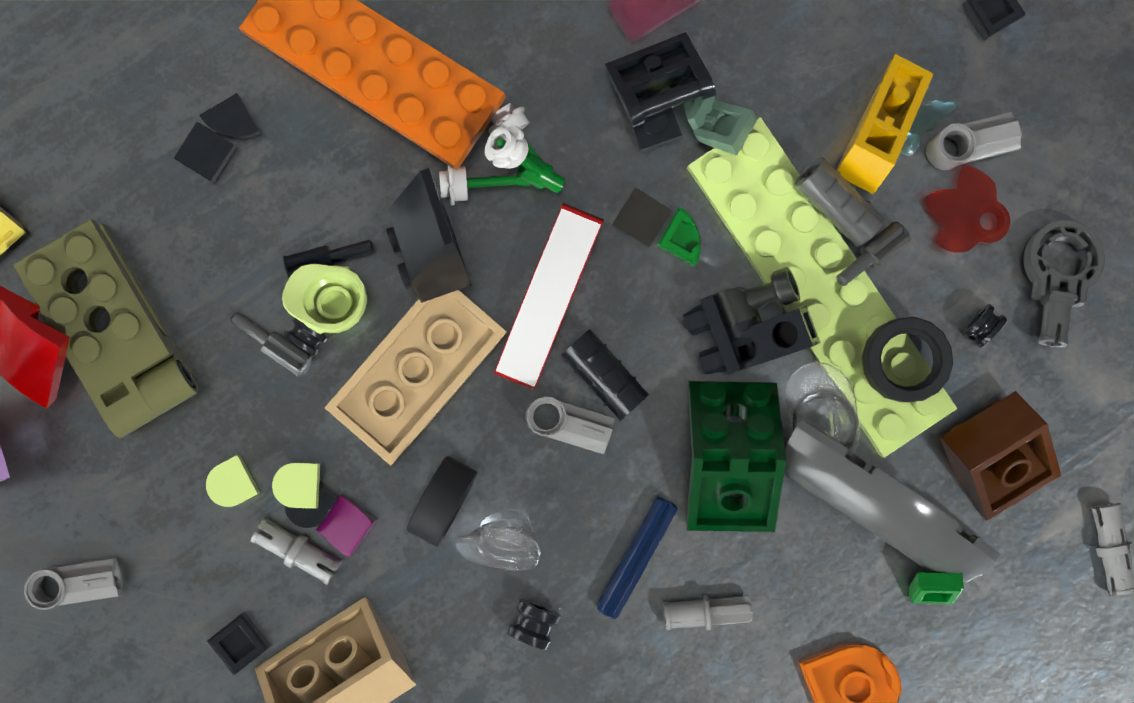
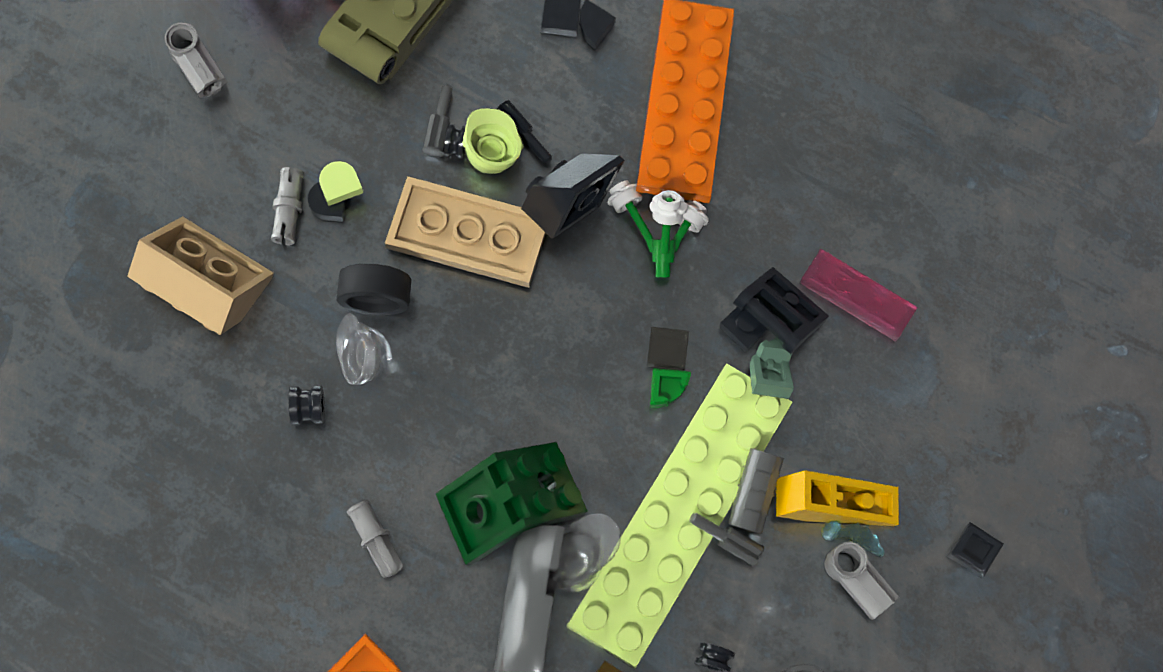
camera: 60 degrees right, 15 degrees down
yellowish green tile [206,455,260,507] -> none
black tile [207,611,271,676] -> none
magenta slope [316,494,378,558] -> none
white slope [494,203,604,390] -> none
light grey piece [525,397,615,454] -> none
black axle [562,329,649,421] -> none
dark blue axle [597,497,677,619] -> none
black hips [683,267,821,375] -> none
black tyre [862,317,953,402] -> none
clear red plate [925,165,1010,253] -> none

